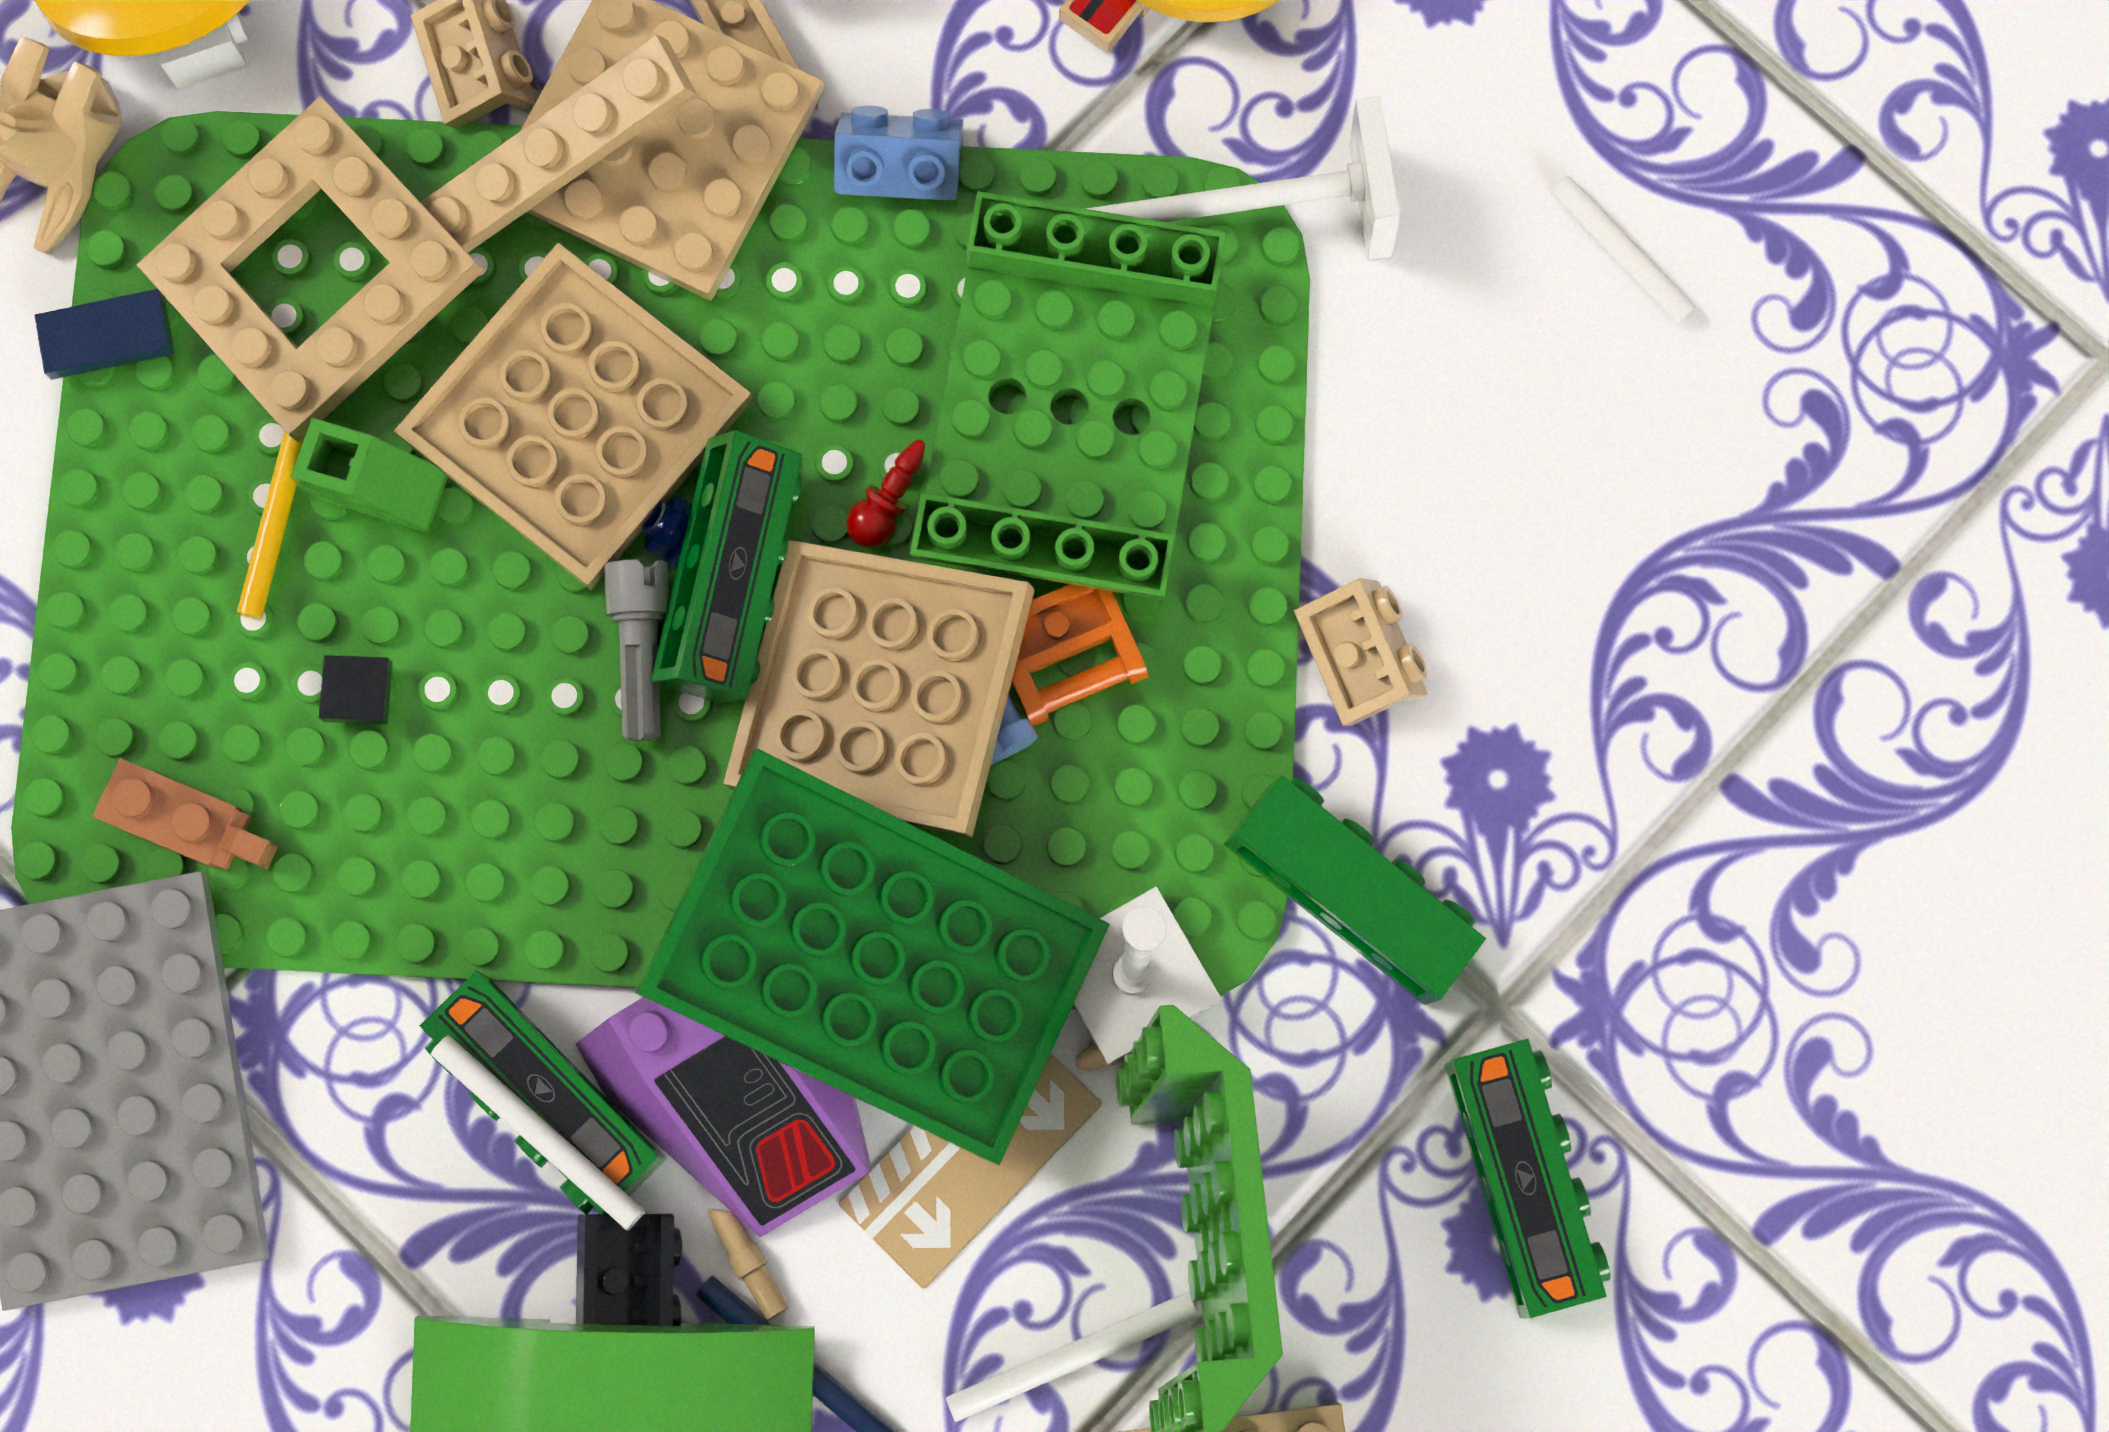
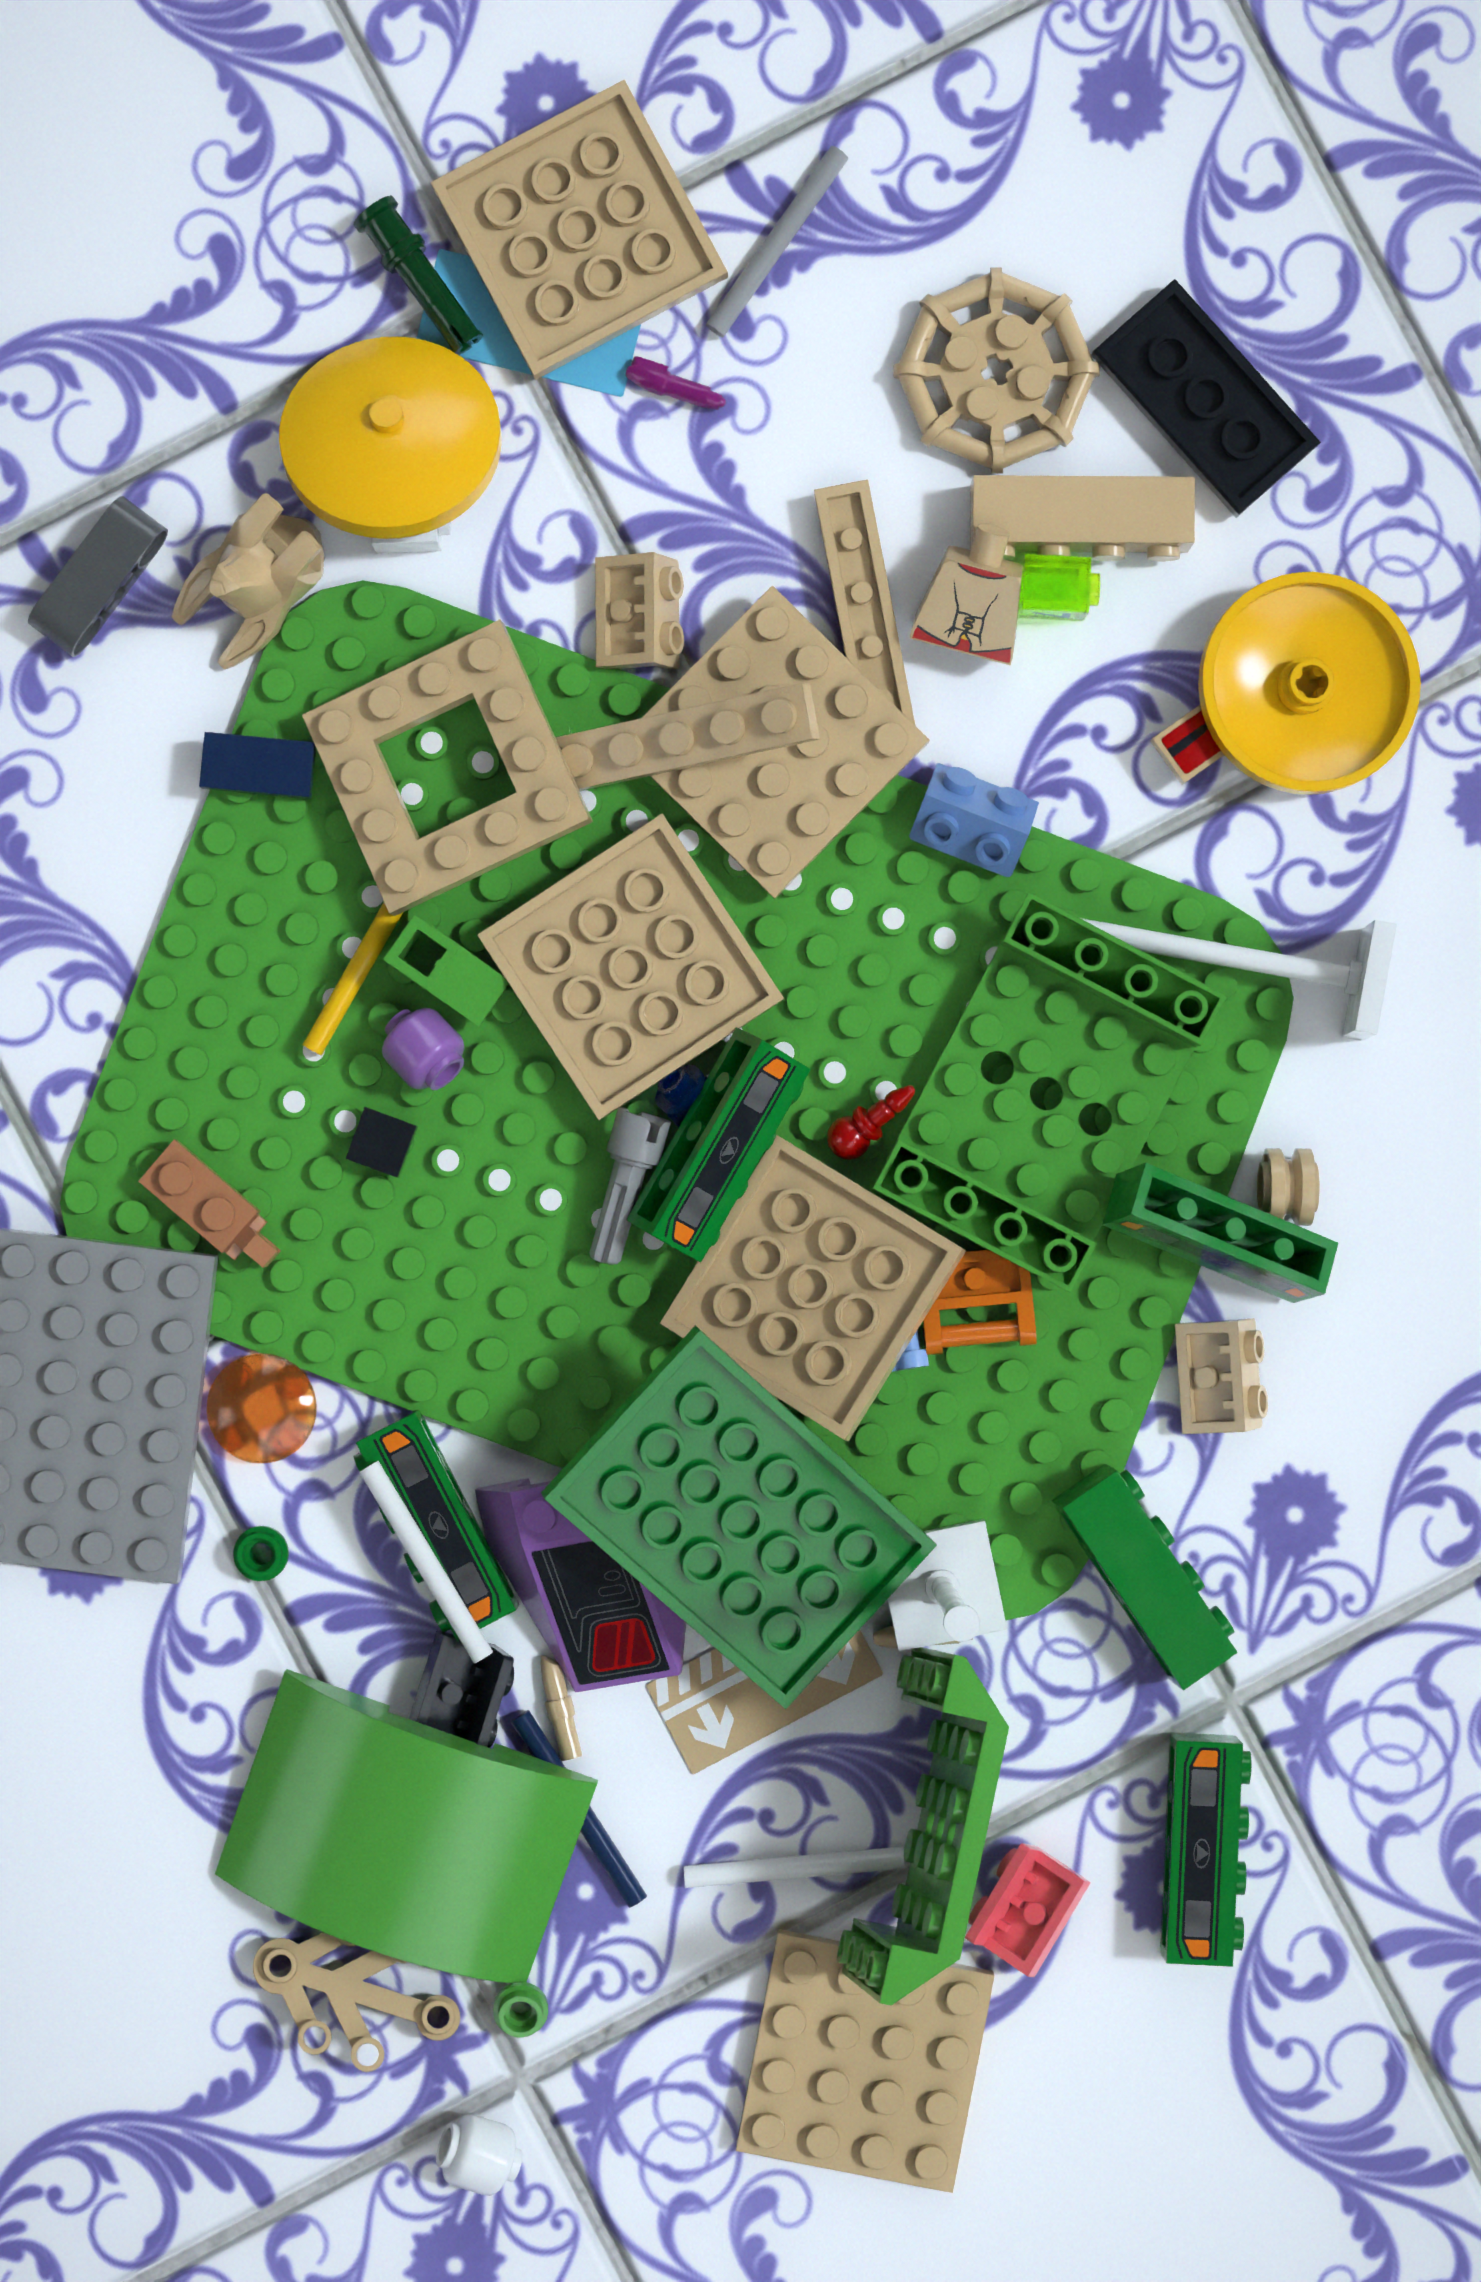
camera: 15 degrees right, 10 degrees up
none -> clear orange dish [207,1353,317,1463]
none -> green plate [233,1526,289,1581]
none -> medium lavender head [382,1008,464,1090]
none -> coral bracket [965,1843,1091,1977]
none -> green brick [1102,1163,1339,1303]
none -> tan wheel [1257,1148,1320,1226]

